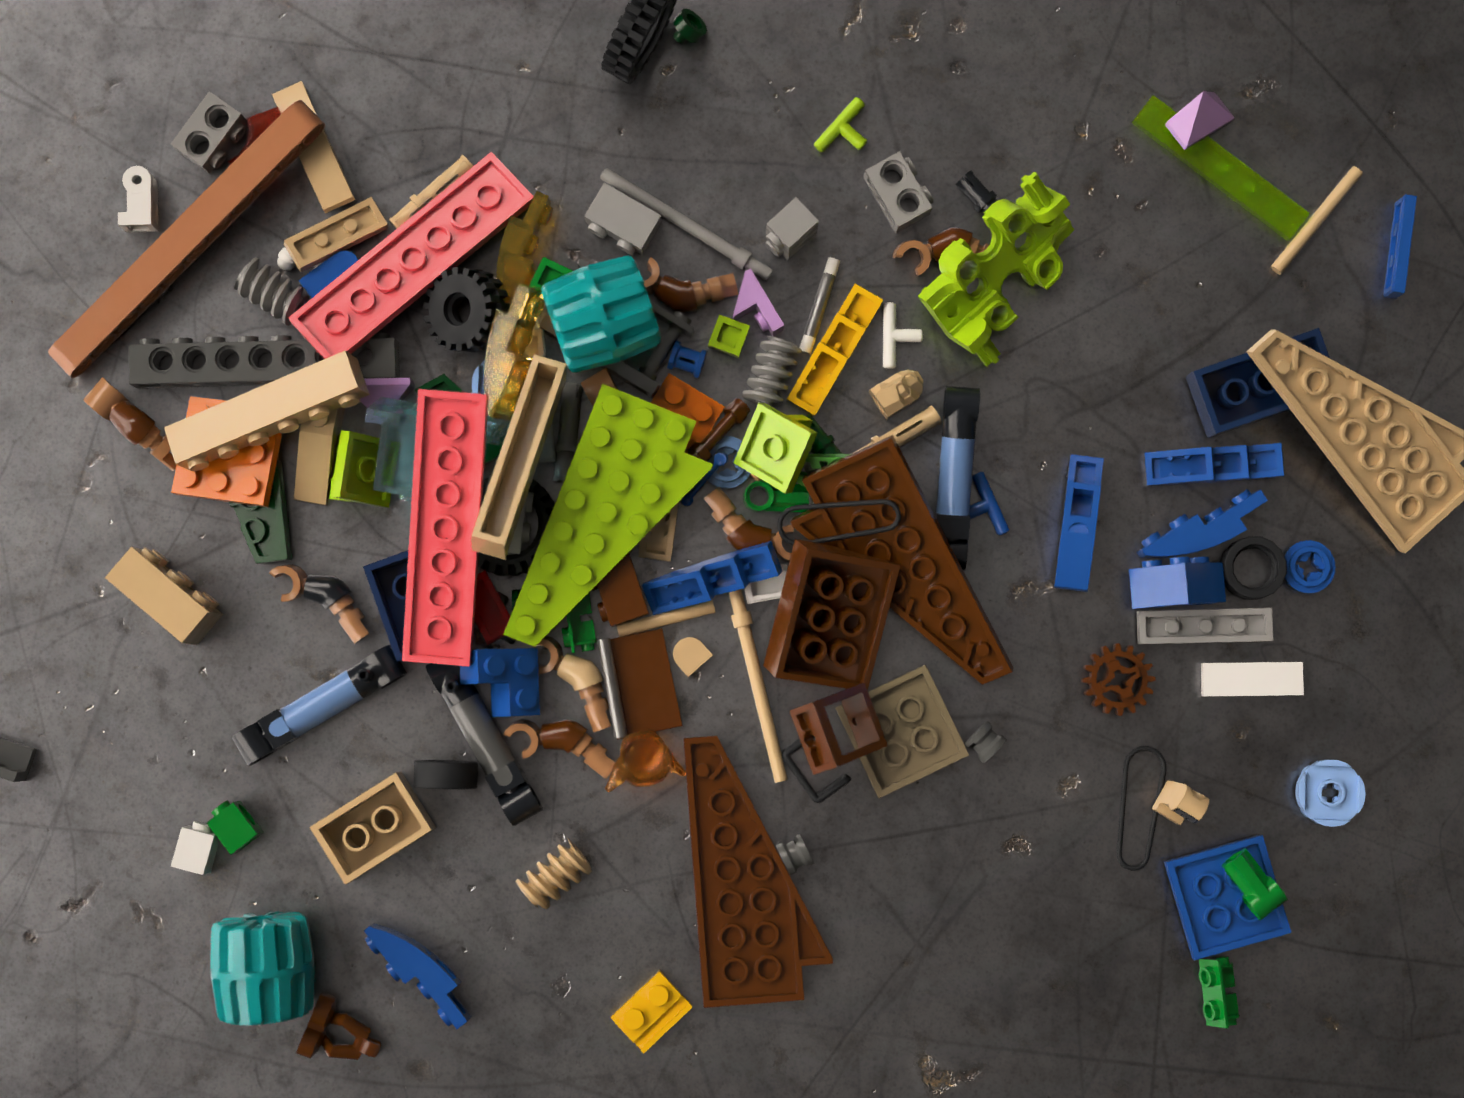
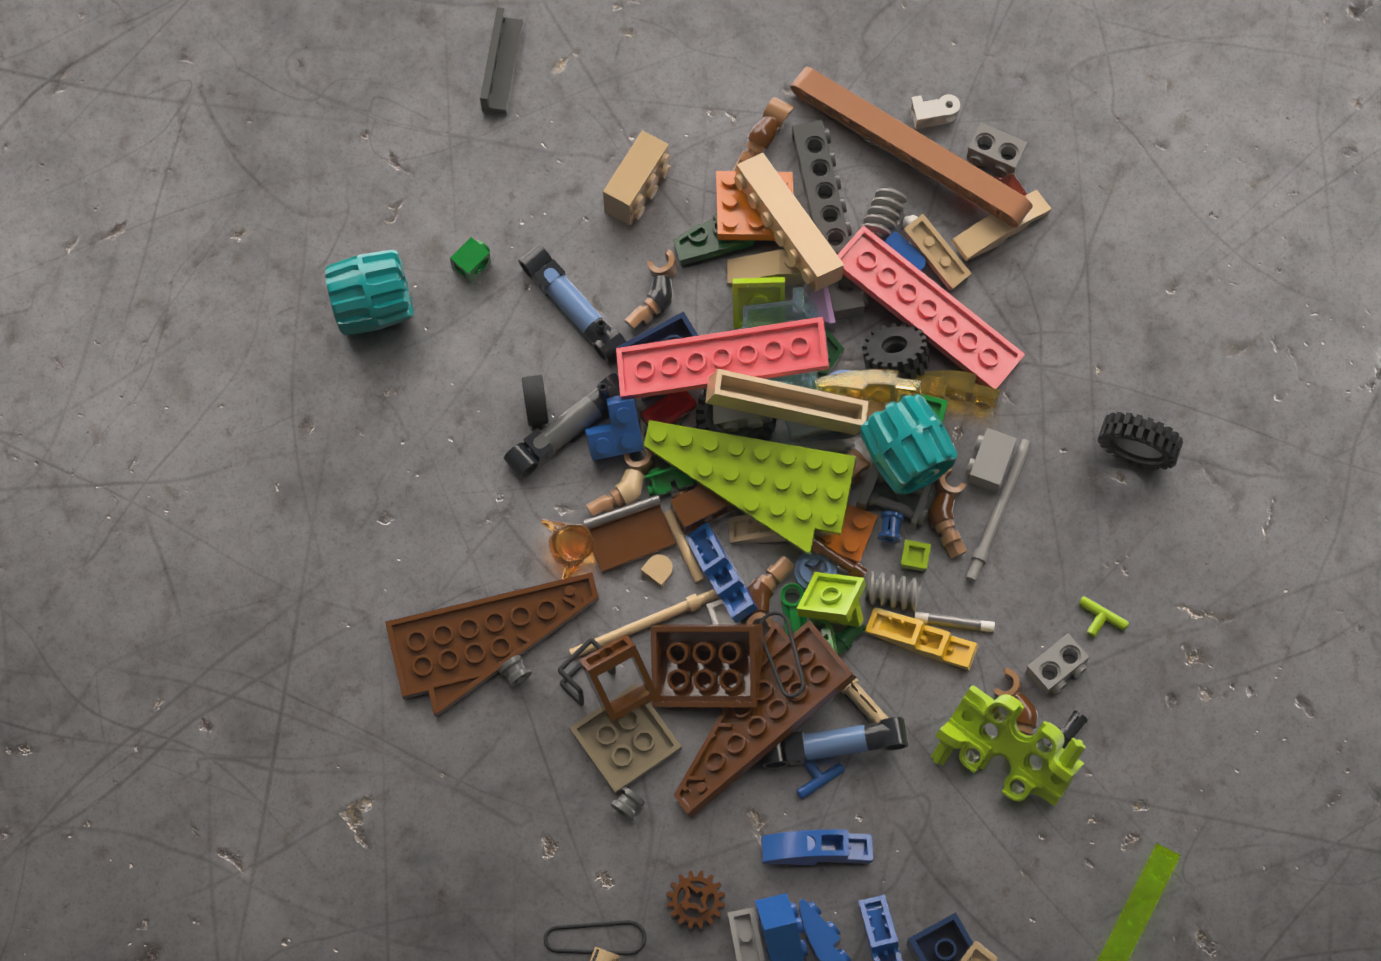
camera: 80 degrees right, 15 degrees down
white brick [171,821,220,875] -> none
reddish brown piece [296,991,381,1060] -> none
tan brick [310,771,437,885] -> none
blue slope [364,923,471,1029] -> none
tan pin [389,155,473,229] -> none
piece [504,719,618,779] -> none
tan piece [516,838,592,909] -> none
yellow plate [611,970,693,1054] -> none
dark green tile [673,9,707,44] -> none
blue hinge [681,452,728,506] -> none
lavender slope [733,269,784,336] -> none
light grey brick [765,197,819,261] -> none
tan rock [869,370,923,420] -> none
white piece [883,302,923,369] -> none
lavender slope [1165,91,1234,150] -> none

